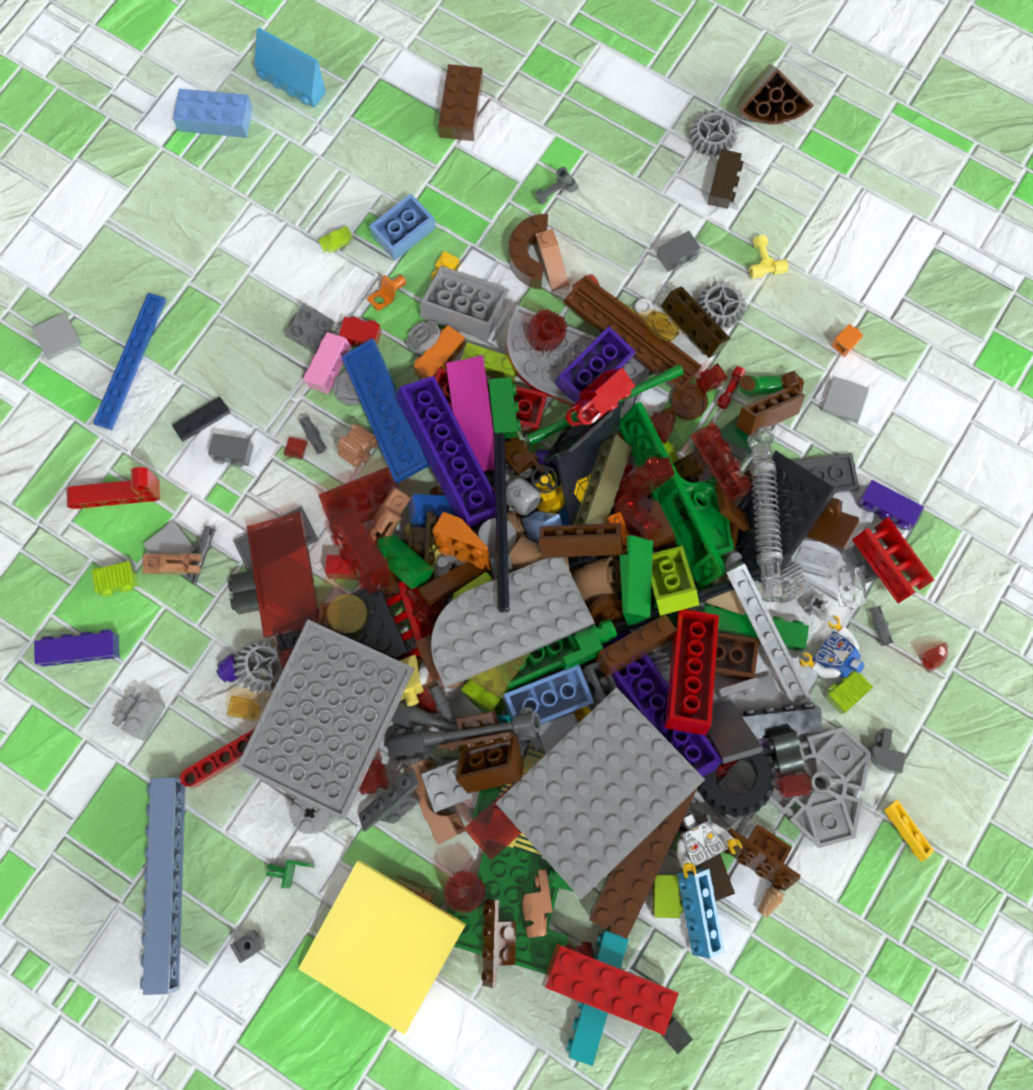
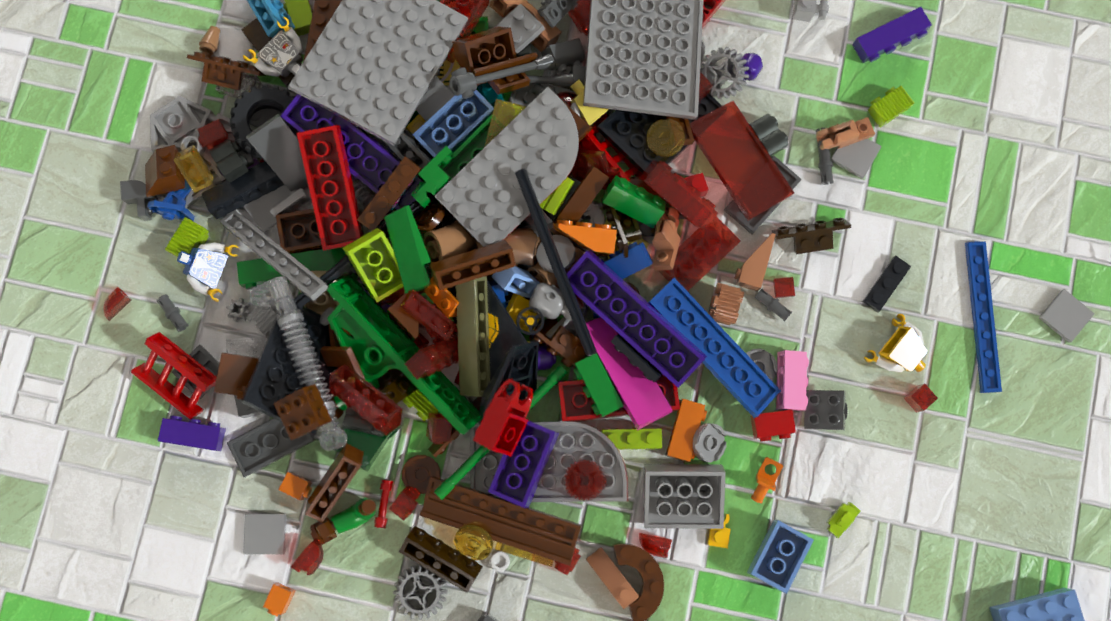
camera: 155 degrees right, 5 degrees up
red beam [66,467,160,509] -> none
dark grey brick [208,433,254,467] -> none
clear yellow brick [226,695,260,722] -> none
clear brick [836,565,867,607] -> none
yellow plate [884,799,934,862] -> none
none -> reddish brown slope [145,145,185,197]
none -> blue piece [147,179,195,222]
none -> clear yellow brick [173,145,214,193]
none -> reddish brown brick [274,384,332,440]
none -> orange brick [278,472,313,500]
none -> clear red brick [291,538,324,575]
none -> black plate [610,334,663,382]
none -> clear red brick [639,533,672,558]
none -> nougat slope [734,233,776,291]
none -> dark brown bracket [772,218,851,254]
none -> torso [864,314,927,372]
none -> clear red brick [904,384,938,413]

